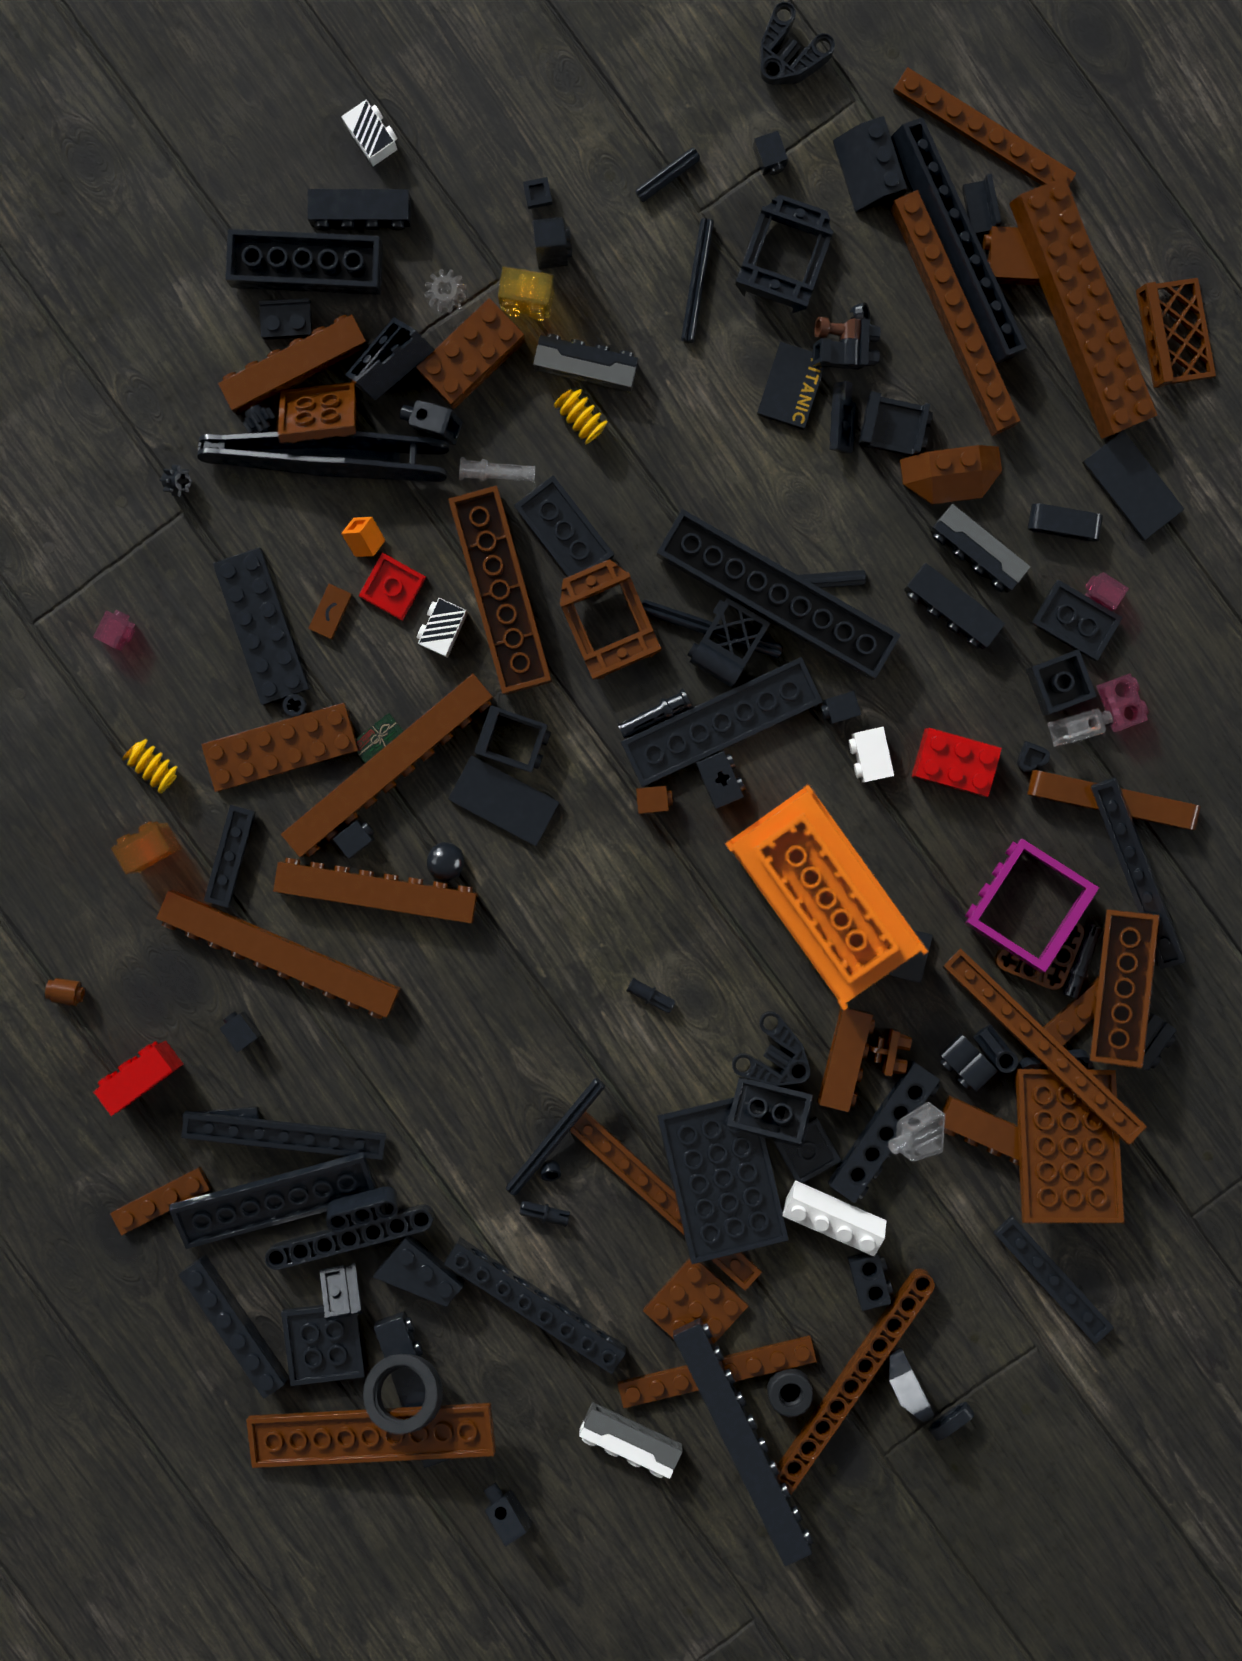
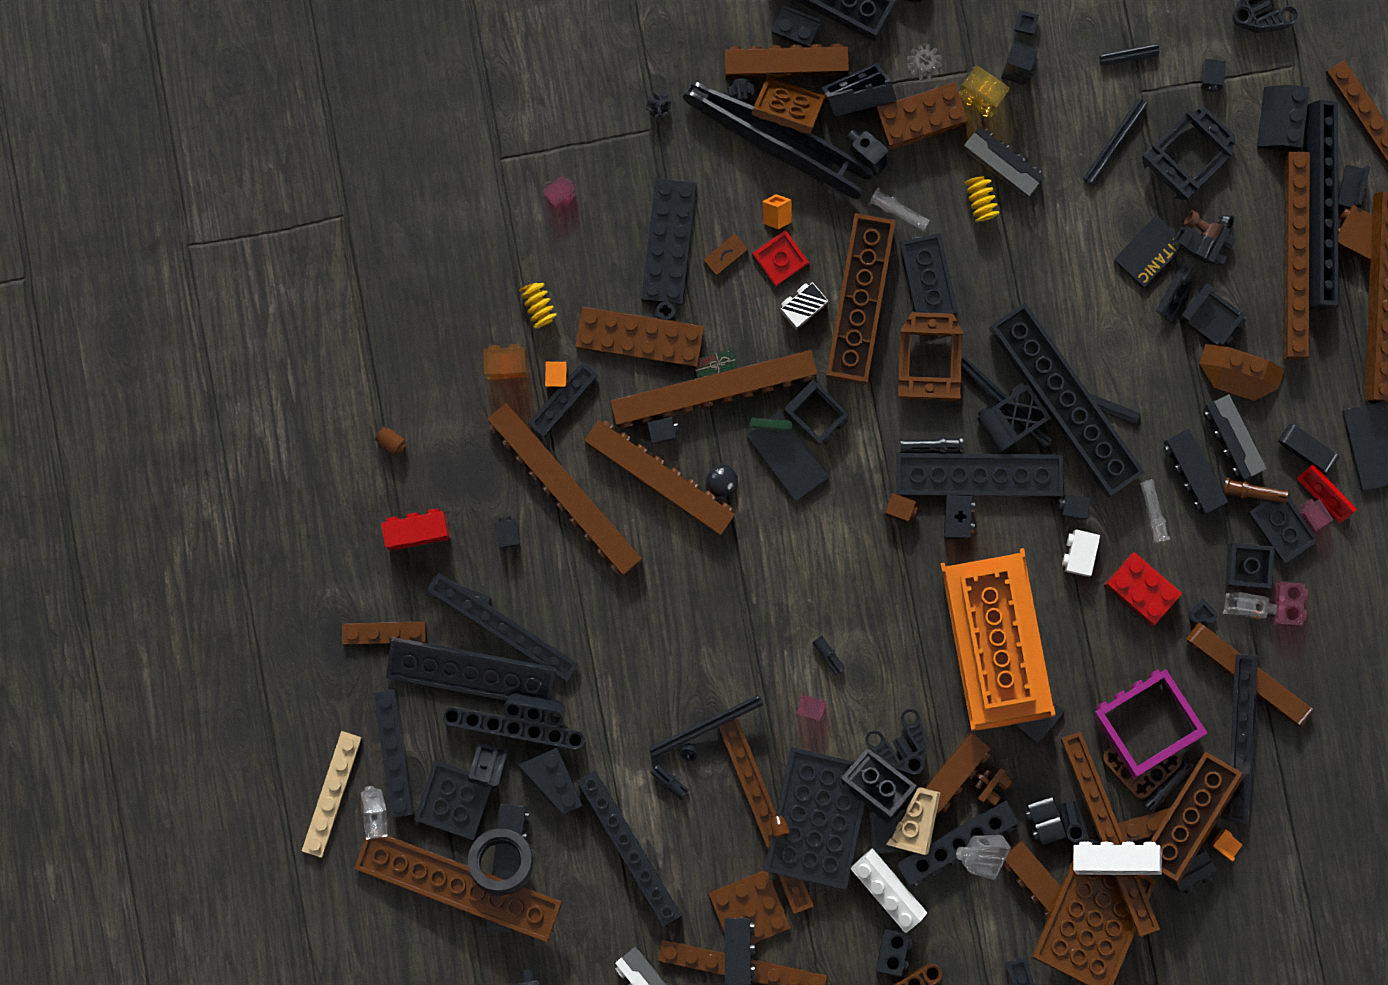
camera: 30 degrees right, 5 degrees down
none -> tan plate [302,731,362,858]
none -> clear torso [360,786,387,839]
none -> orange panel [545,362,567,389]
none -> clear green tile [750,418,792,432]
none -> reddish brown hose [771,816,790,838]
none -> clear pink panel [796,695,827,721]
none -> tan wing [887,788,940,855]
none -> white brick [1074,842,1162,875]
none -> clear pin [1140,480,1171,544]
none -> orange panel [1210,829,1242,862]
none -> reddish brown pin [1223,477,1289,504]
none -> red plate [1297,464,1357,524]

